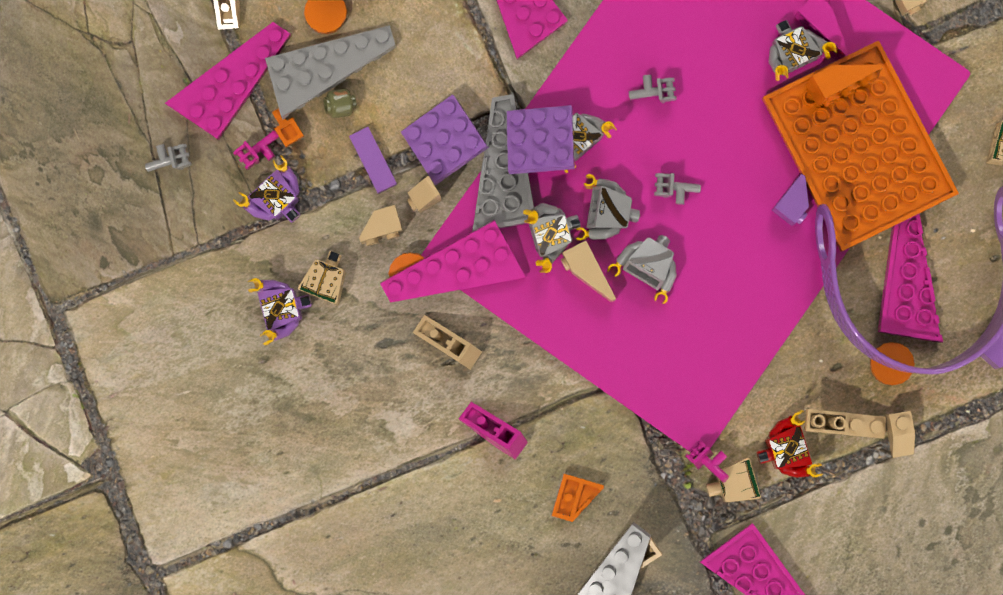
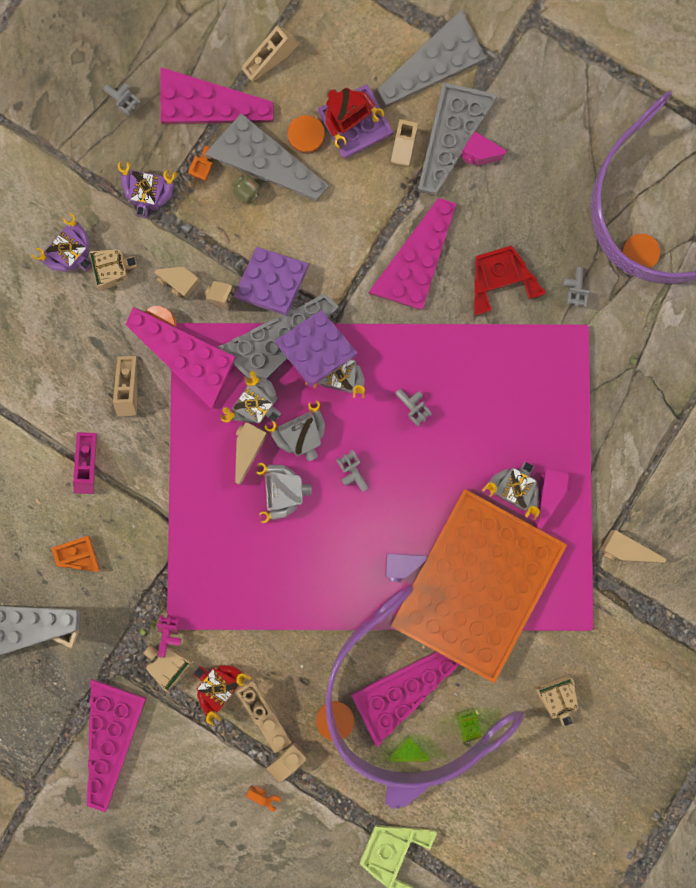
camera: 45 degrees right, 0 degrees up
dark pink arm [233,130,279,170] -> none
medium lavender tile [349,127,397,194] -> none
orange slope [805,64,883,108] -> none
none -> orange plate [245,785,282,812]
none -> clear neon green slope [389,734,429,762]
none -> clear neon green slope [454,708,482,743]

